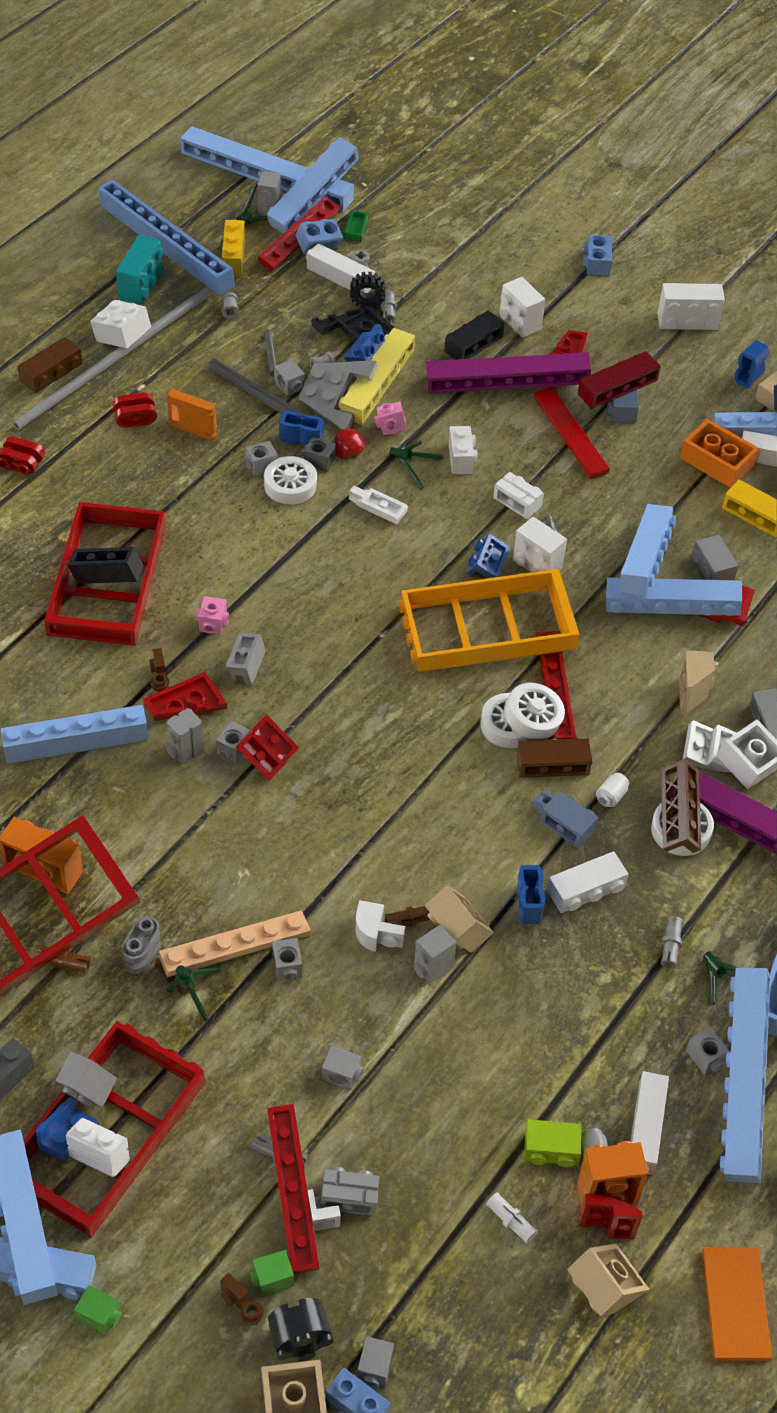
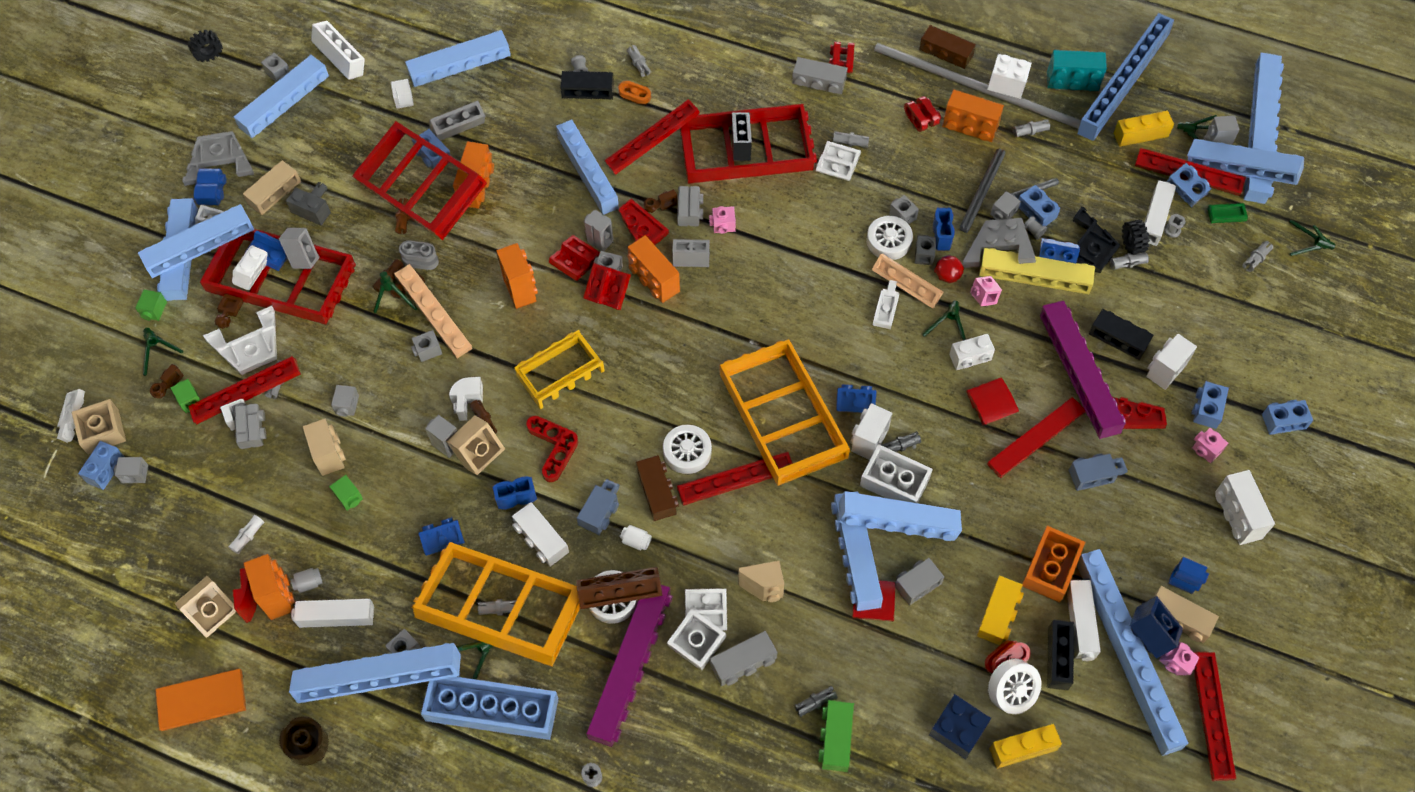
camera: 80 degrees right, 10 degrees up
orange container [167,389,217,440] -> none
light grey bush [221,292,239,319] -> none
black brick [268,1298,334,1361] -> none
white brick [493,472,544,519] -> none
white wheel [504,683,565,740] -> none
lime brick [524,1119,582,1167] -> none
dark red brick [578,351,661,409] -> none
none -> dark green plant [143,328,183,376]
none -> white wing [203,306,277,375]
none -> reddish brown plate [215,294,244,329]
none -> tan brick [303,418,346,476]
none -> bright green brick [329,475,363,510]
none -> reddish brown pin [372,259,404,293]
none -> light orange window [412,542,580,667]
none -> blue bracket [418,517,465,556]
none -> orange brick [496,243,538,309]
none -> yellow window [514,330,604,410]
none -> red beam [526,416,578,482]
none -> red slope [549,235,600,281]
none -> red plate [604,99,700,175]
none -> orange brick [627,235,680,303]
none -> light grey brick [677,186,703,226]
none -> light grey brick [792,57,848,94]
none -> white slope [816,141,861,181]
none -> light grey pin [833,131,869,148]
none -> white brick [860,444,933,503]
none -> light nougat plate [872,254,943,308]
none -> orange brick [942,90,1004,142]
none -> red slope [966,377,1019,426]
none -> light grey pin [1013,119,1050,137]
none -> medium blue brick [1019,185,1060,226]
none -> medium blue brick [1192,381,1229,429]
none -> bright pink brick [1192,428,1228,464]
none -> light grey pin [1243,241,1273,272]
none -> dark green plant [1289,220,1336,256]

